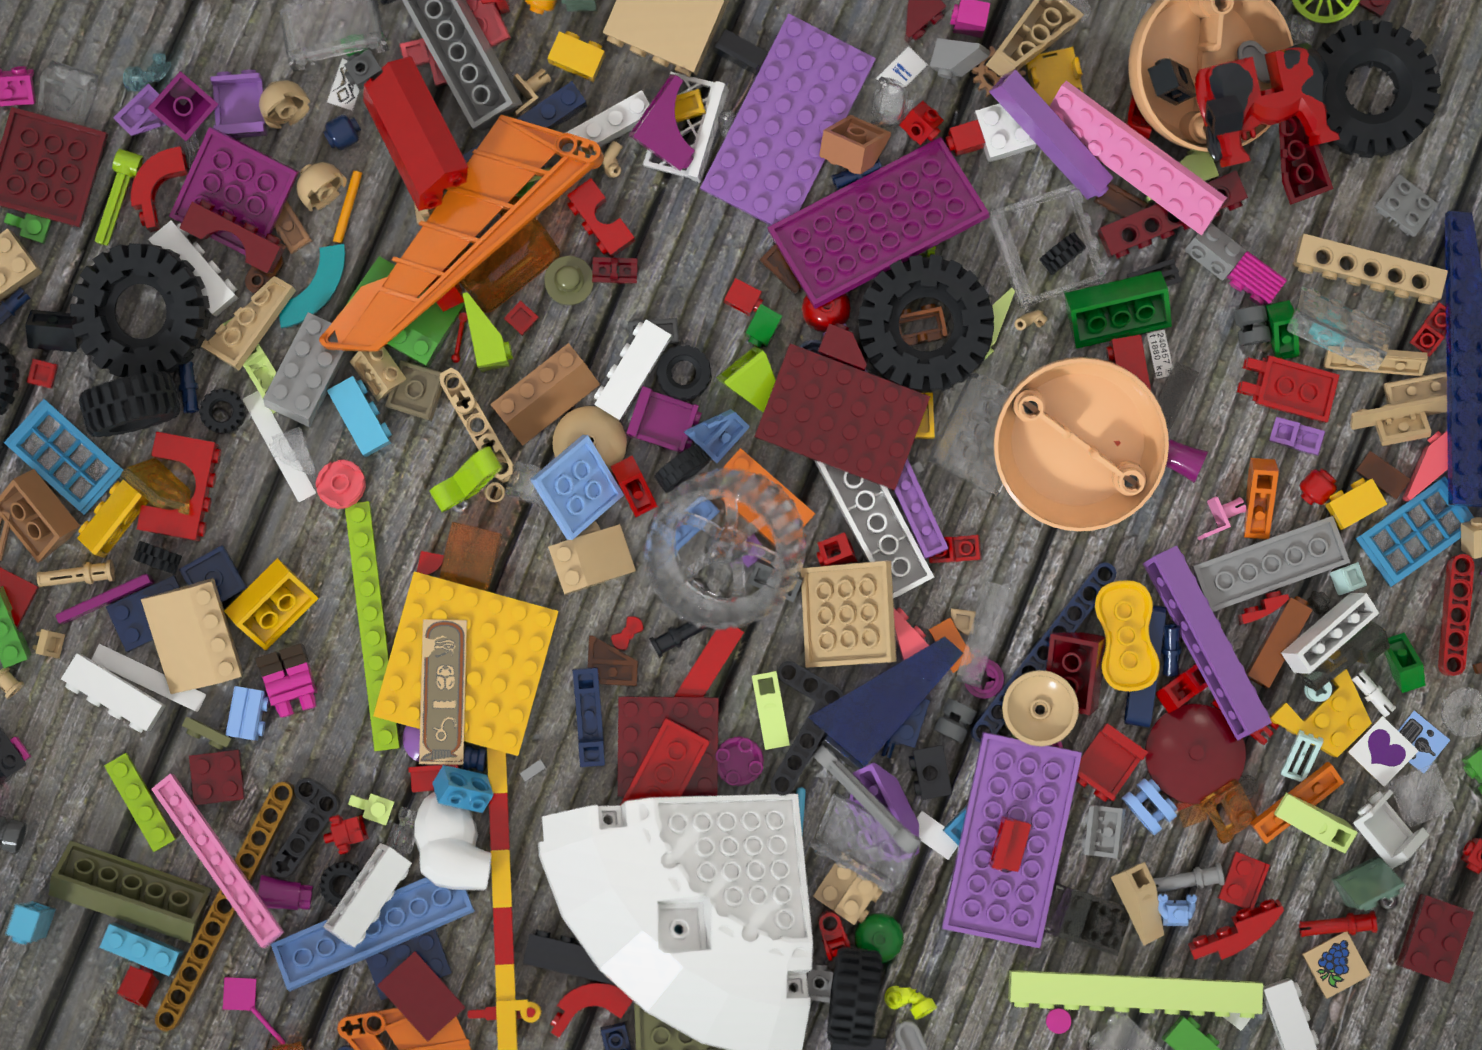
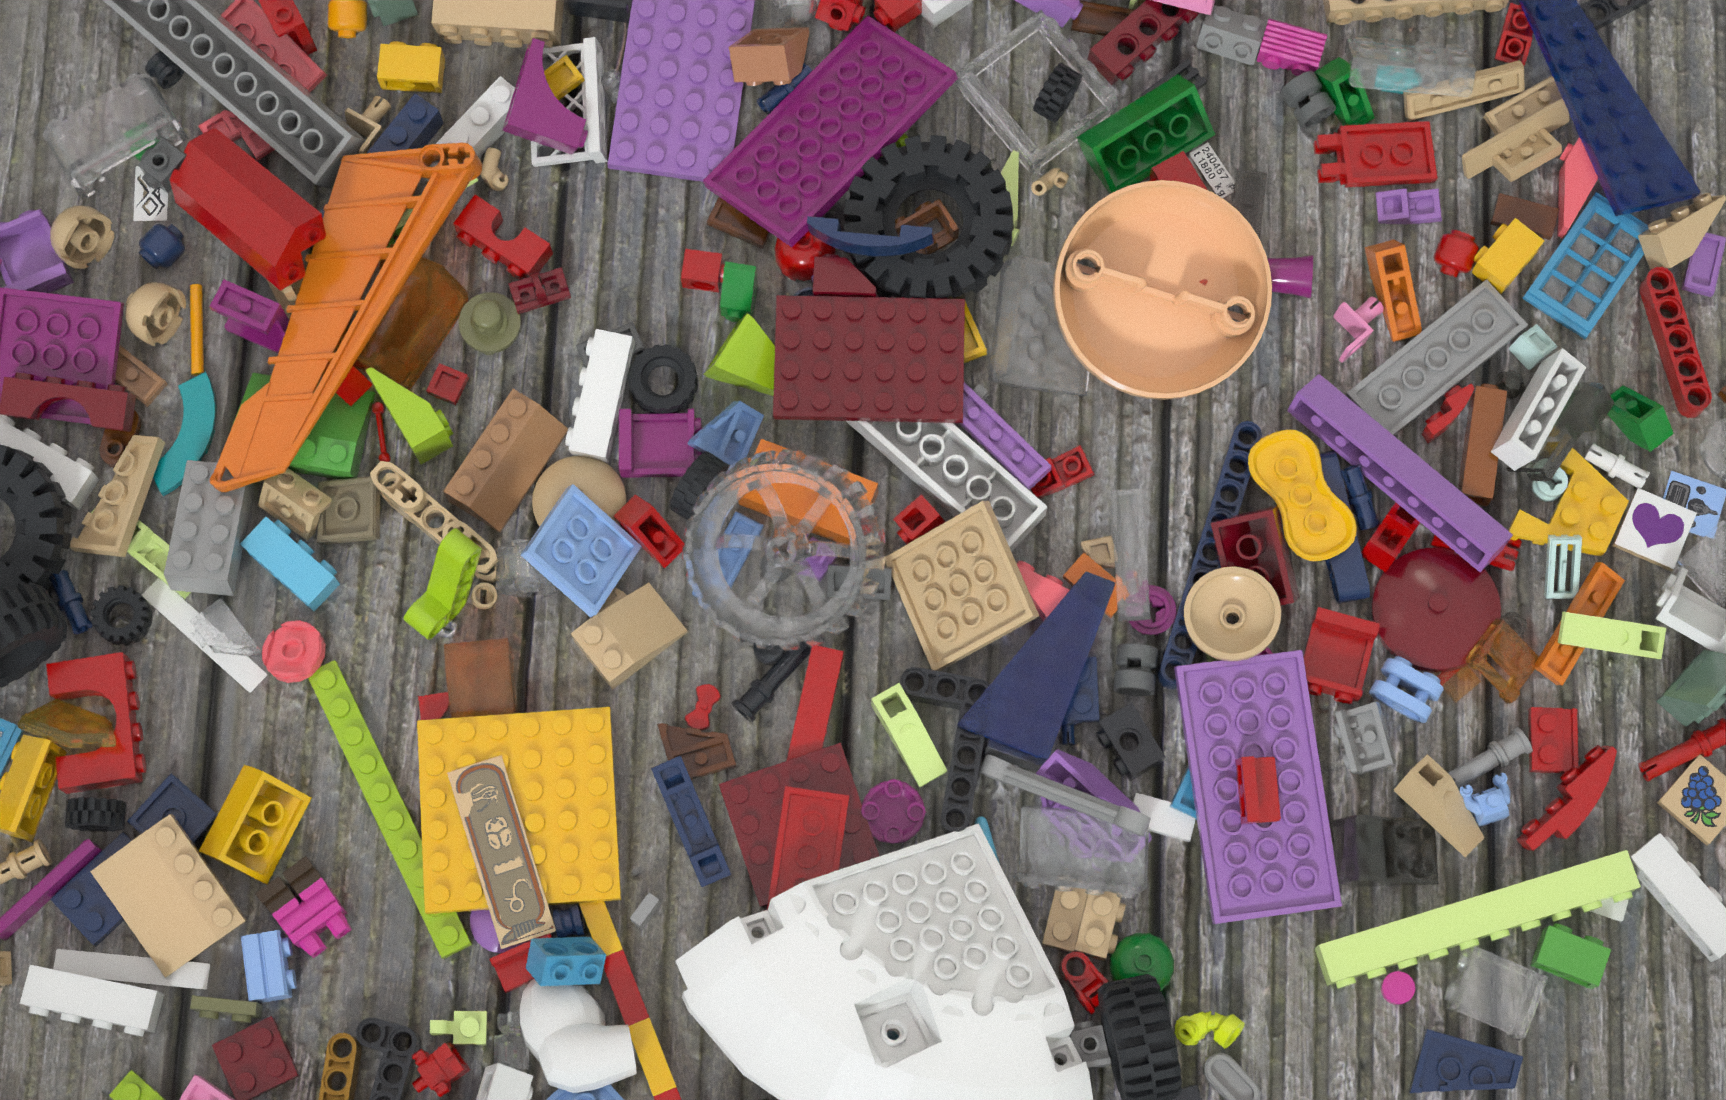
camera: 15 degrees left, 10 degrees down
none -> magenta panel [209,279,289,353]
none -> dark blue slope [807,216,934,256]

